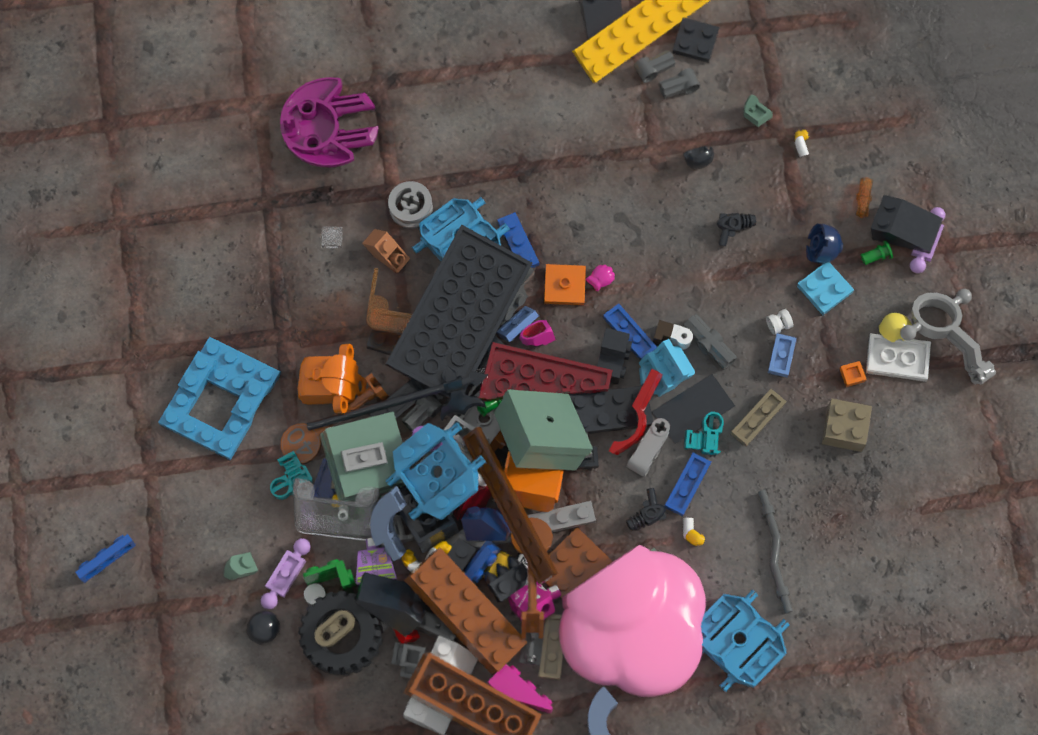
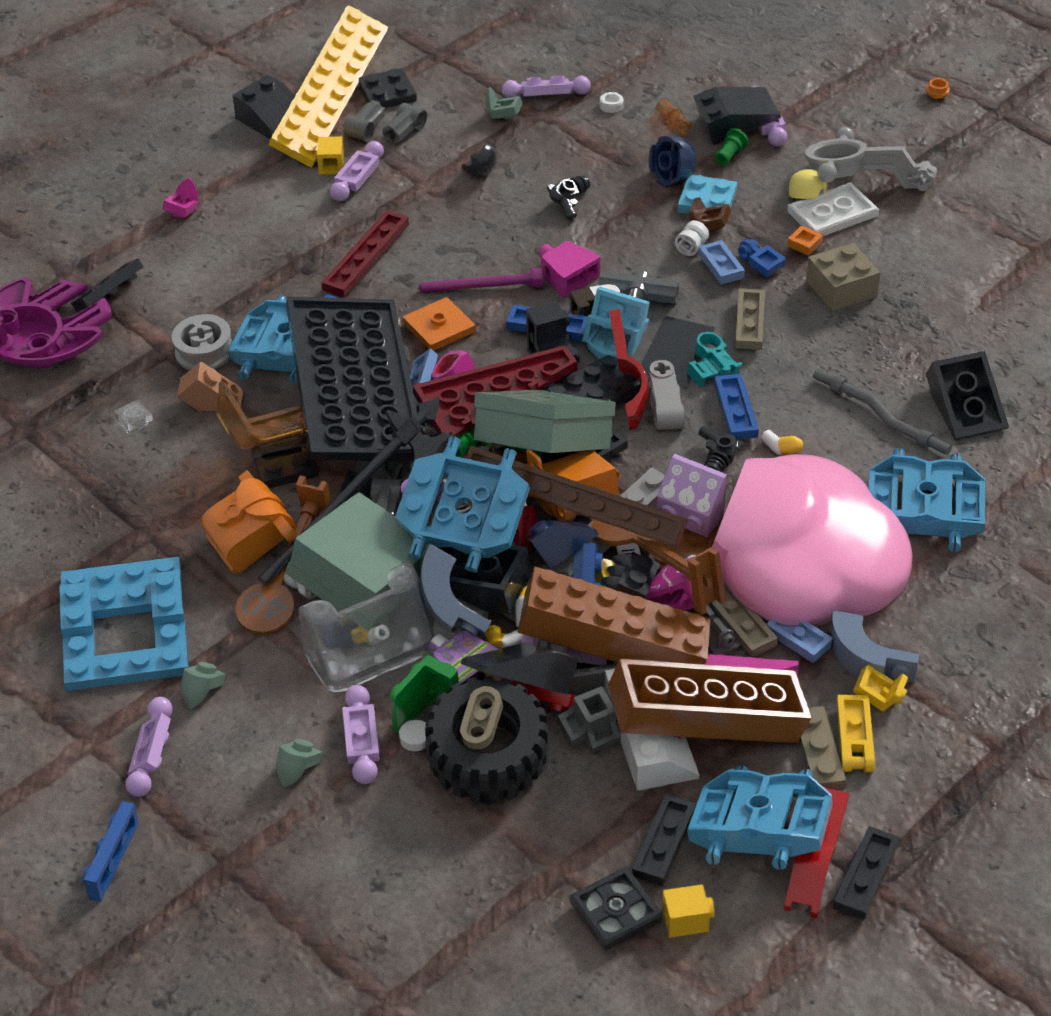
camera: 35 degrees left, 25 degrees down
black hair [247,611,280,645] -> none
teal piece [270,451,313,500] -> none
light grey plate [340,442,387,473] -> none
dark pink animal [586,265,615,292] -> none
white arm [795,130,809,157] -> none
none -> black plate [71,258,143,312]
none -> lavender plate [125,697,173,797]
none -> dark pink plate [163,178,198,218]
none -> sand green plate [181,662,226,709]
none -> yellow brick [317,136,344,175]
none -> dark red plate [321,210,409,298]
none -> lavender plate [330,141,384,202]
none -> magenta piece [418,267,543,293]
none -> lavender plate [501,76,591,98]
none -> dark pink torso [538,241,601,298]
none -> white tile [600,92,623,113]
none -> lavender slope [656,454,727,538]
none -> reddish brown bracket [689,197,732,230]
none -> blue plate [738,239,786,277]
none -> medium blue plate [766,620,833,663]
none -> black slope [926,351,1009,440]

